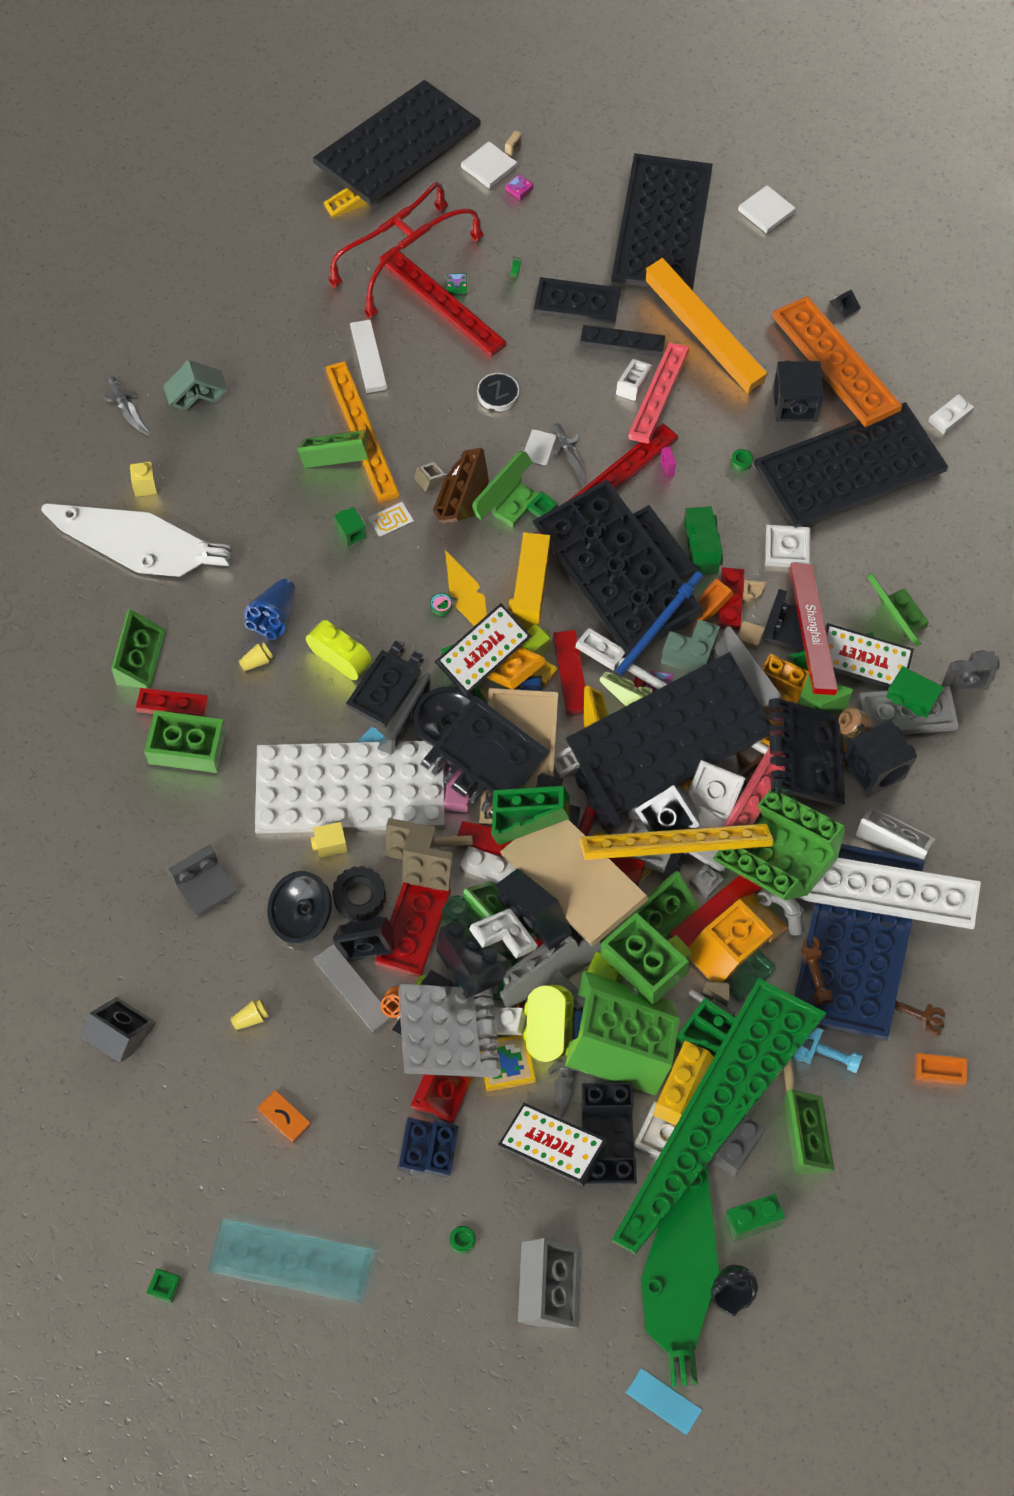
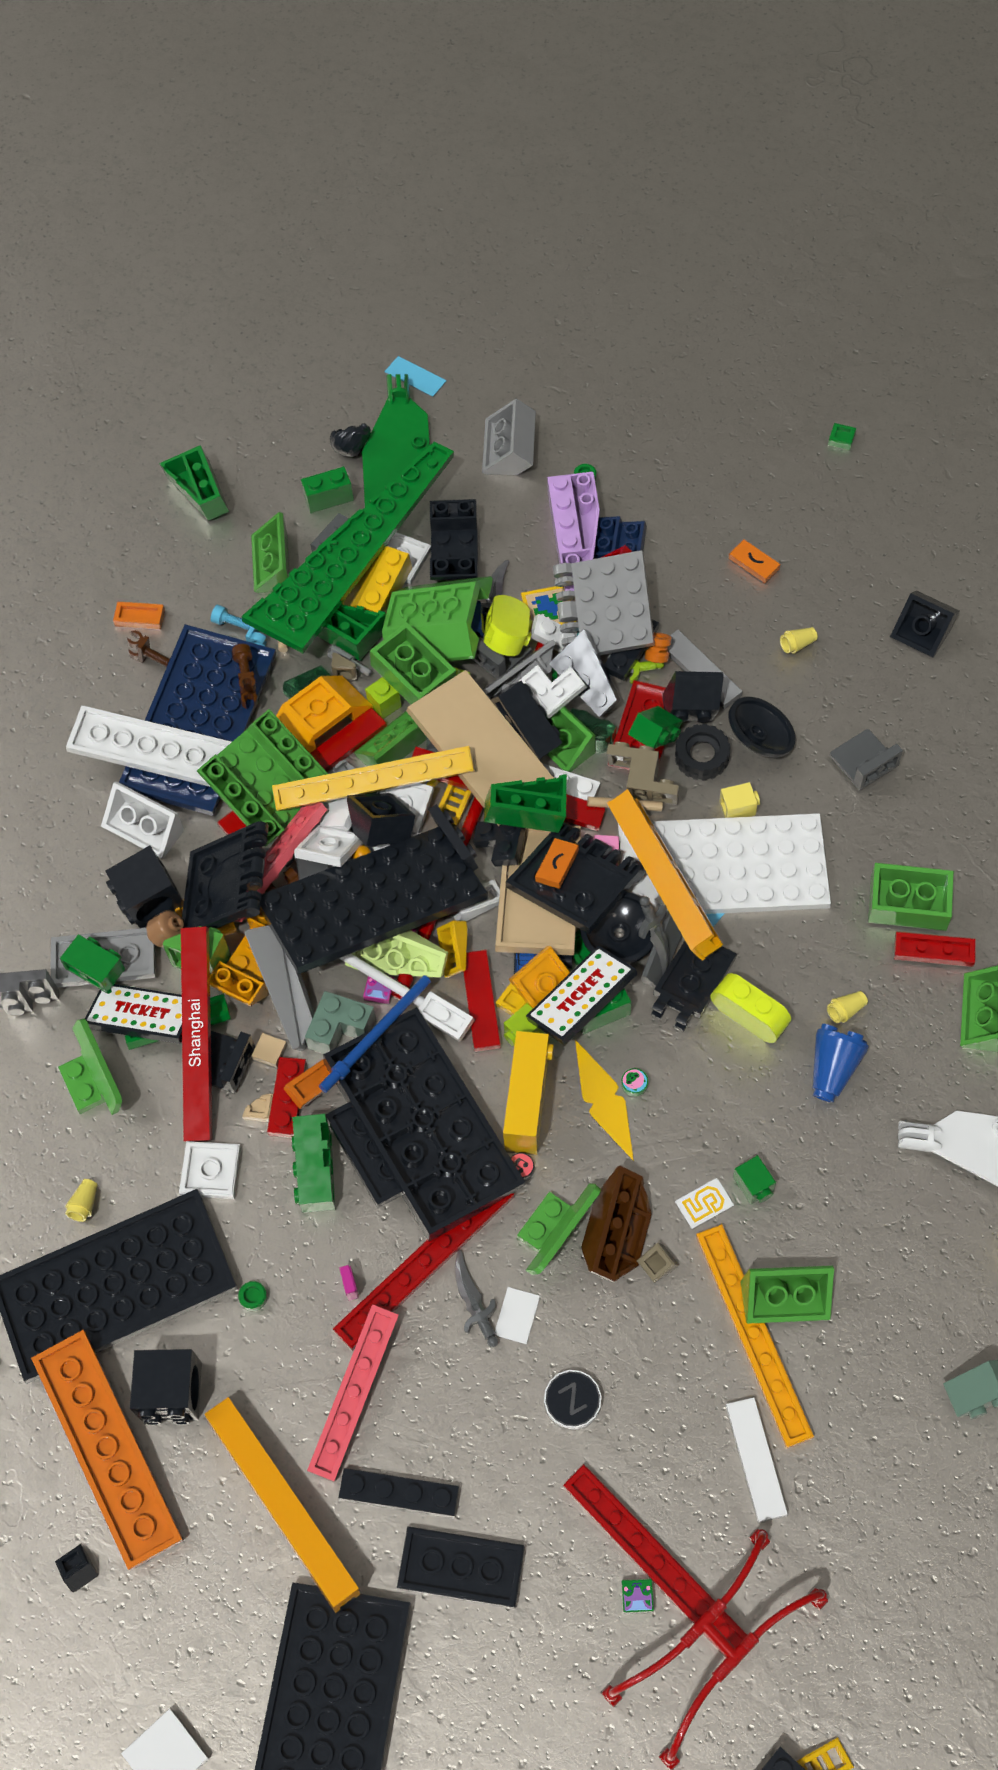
camera: 175 degrees left, 0 degrees up
clear light blue plate [208,1219,373,1304] -> none
tile [498,1103,609,1187] -> none
green tile [509,257,522,278] -> none
green plate [527,491,558,517] -> none
white slope [616,359,652,401] -> none
none -> light yellow cone [65,1179,98,1222]
none -> green wedge [159,445,229,521]
none -> orange tile [535,838,579,889]
none -> lavender wedge [547,472,600,591]
none -> light orange tile [607,789,723,961]
none -> green brick [628,706,682,749]
none -> dark grey piece [639,896,669,974]

